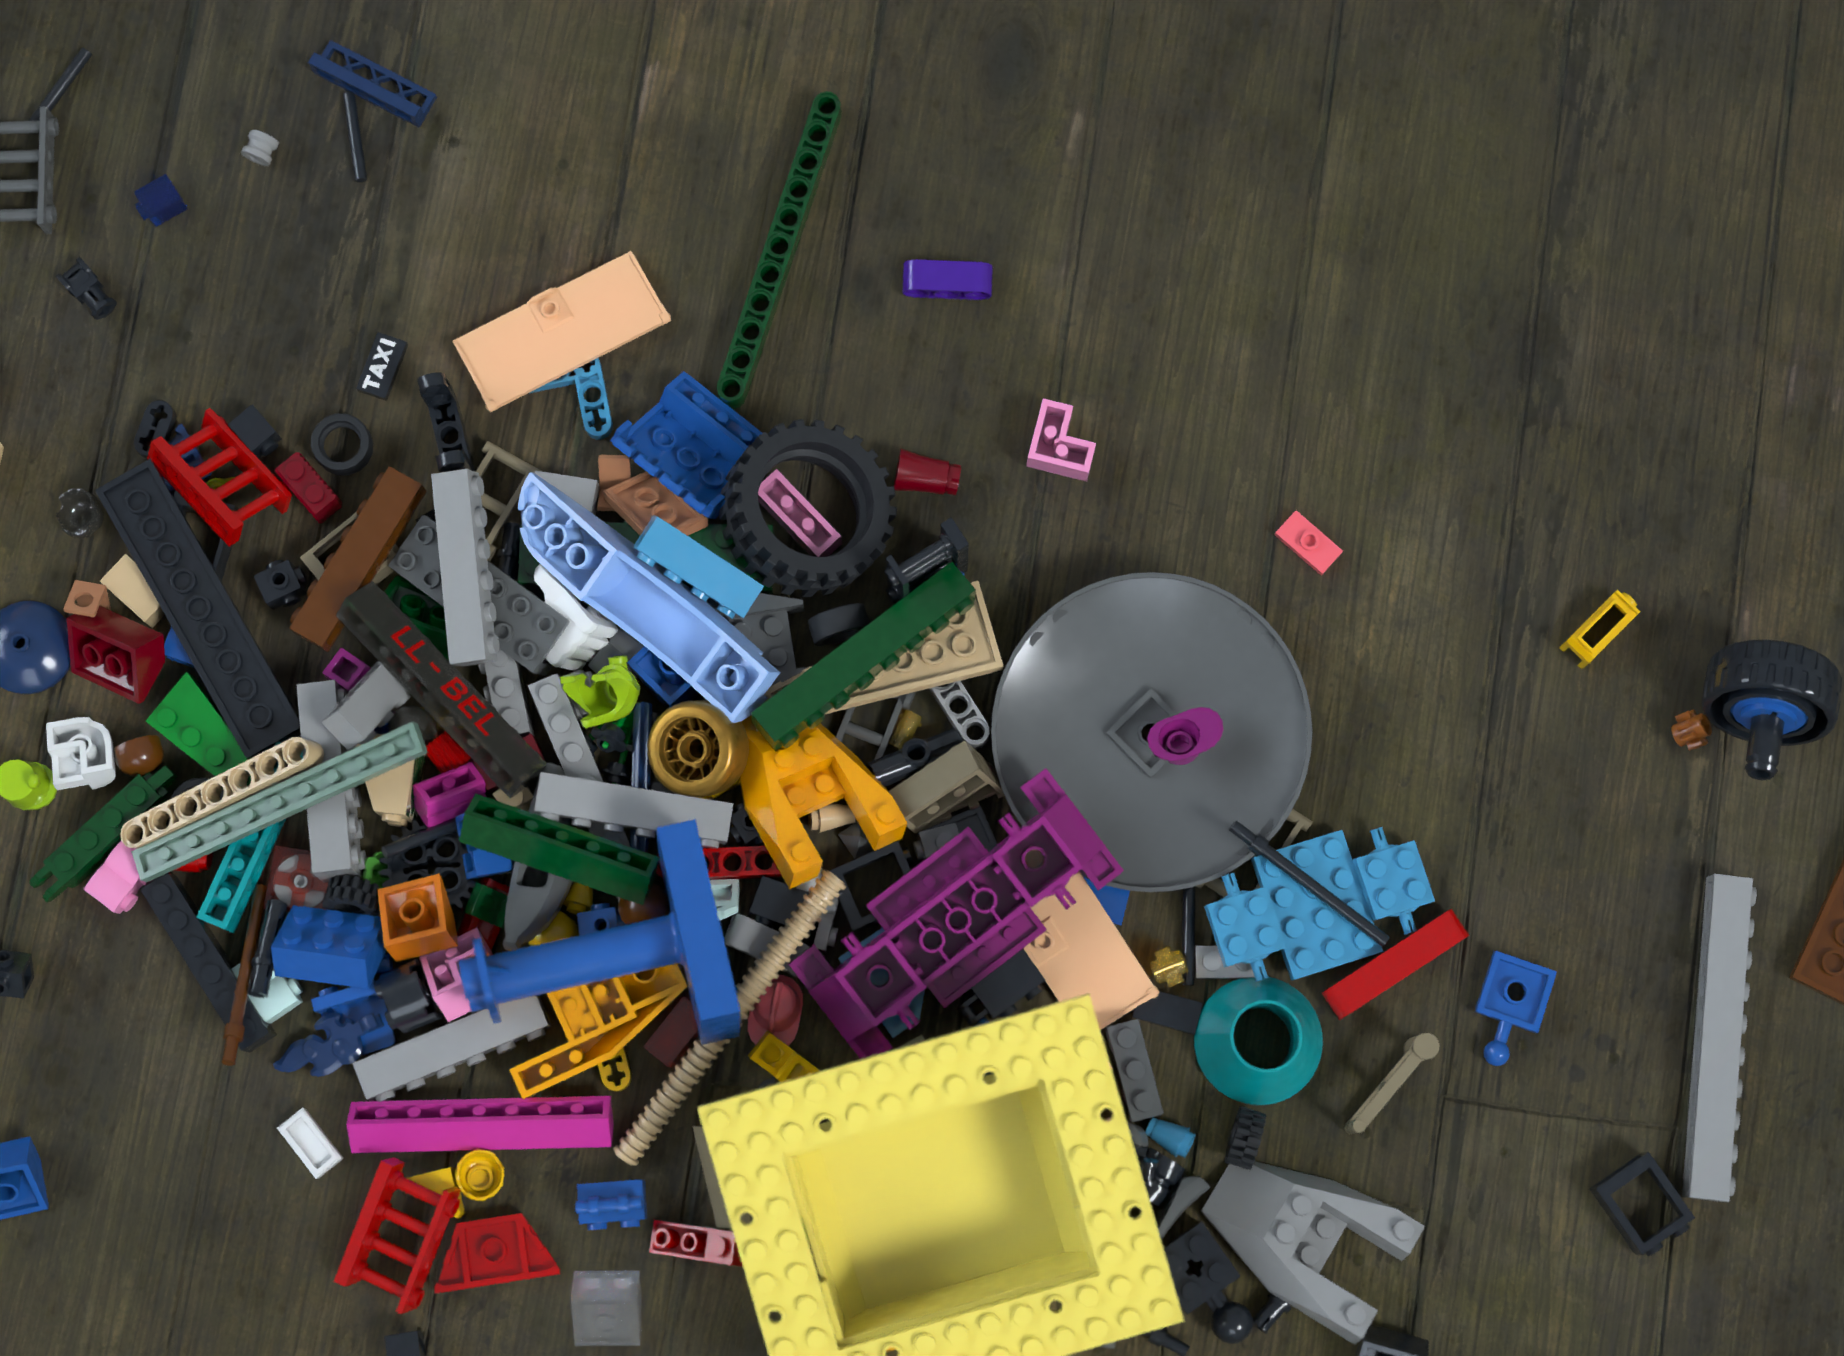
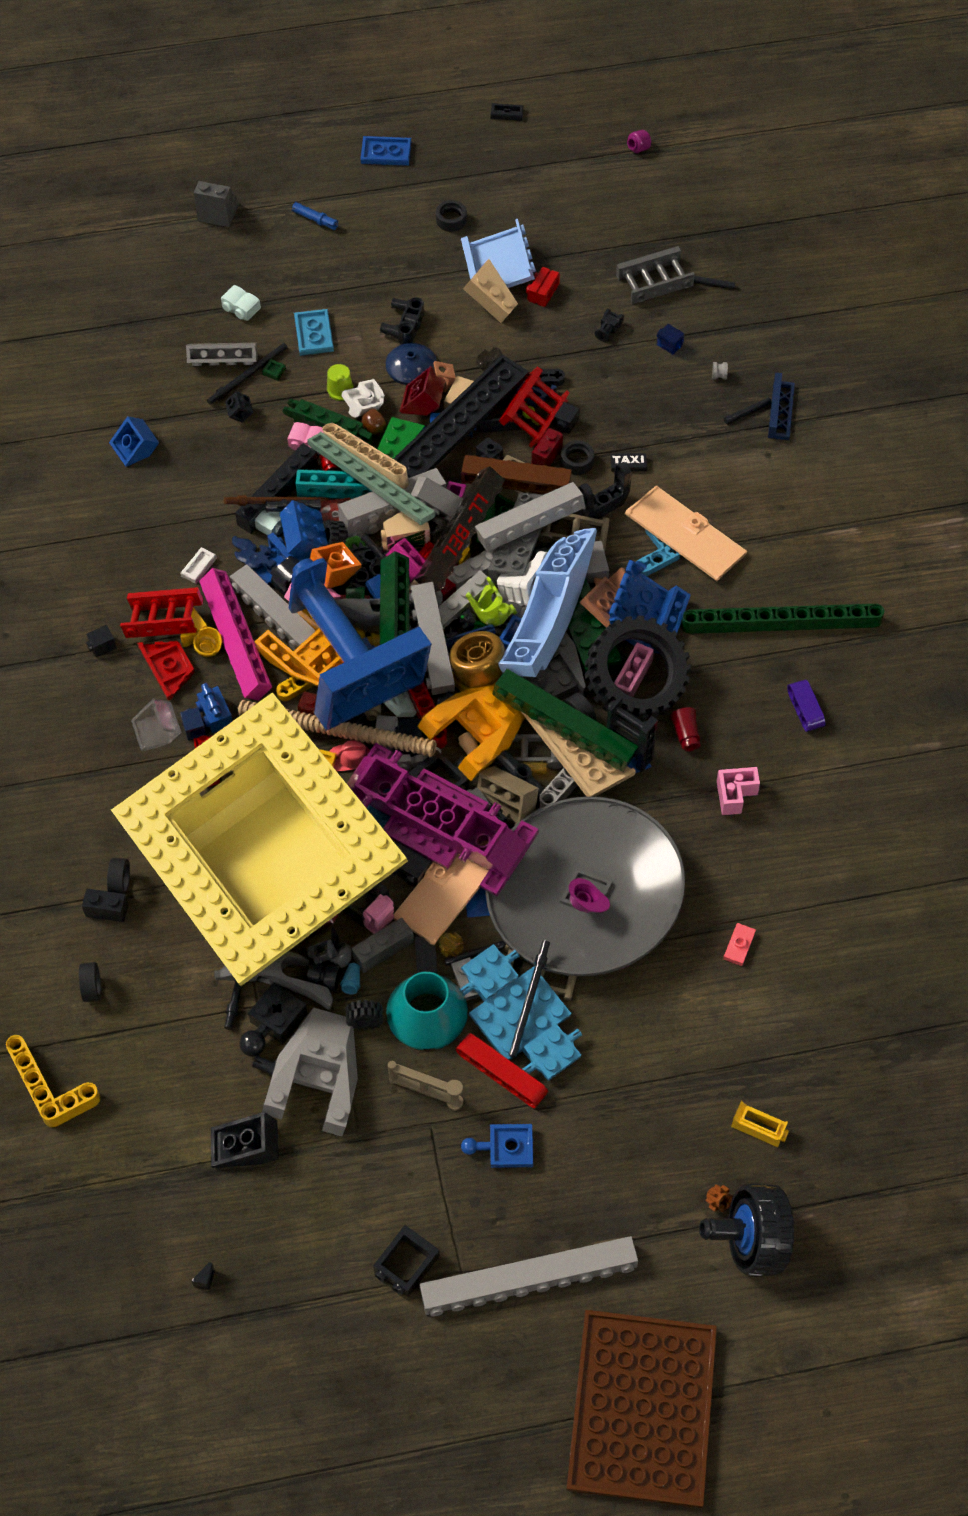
camera: 70 degrees right, 20 degrees down
dark azure brick [633,515,764,619] -> none
none -> dark blue brick [180,707,206,741]

